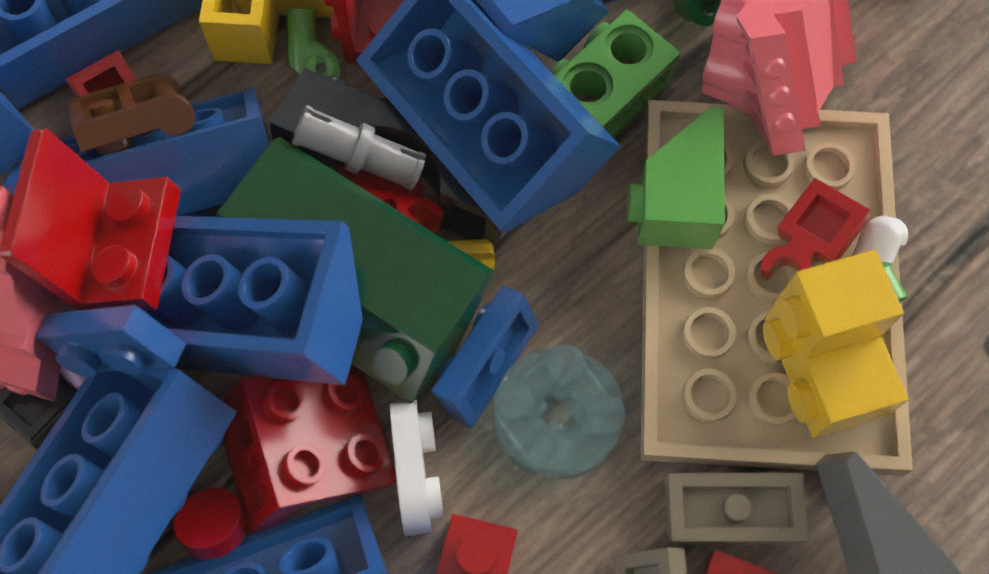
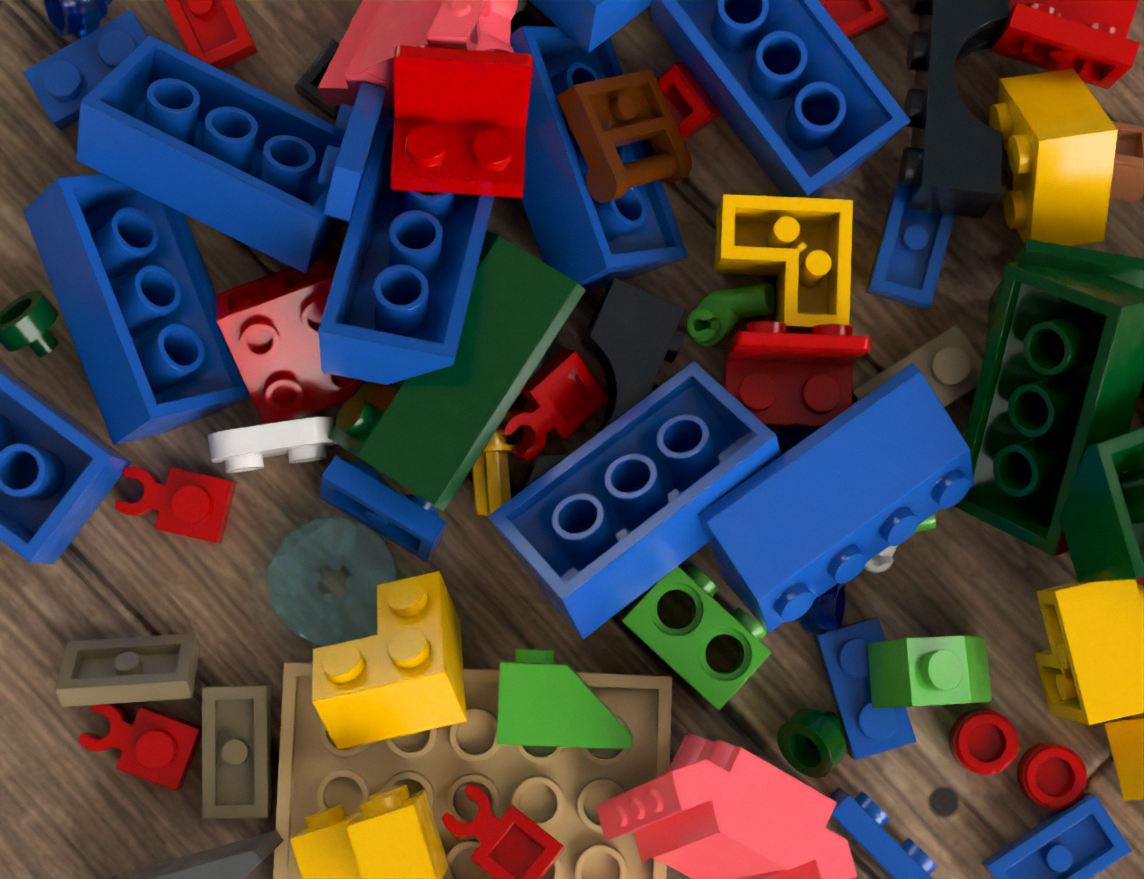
camera: 90 degrees right, 15 degrees up
red tile [174,488,248,560] -> none
light grey pin [292,105,426,191] -> none
none -> yellow brick [312,571,467,750]

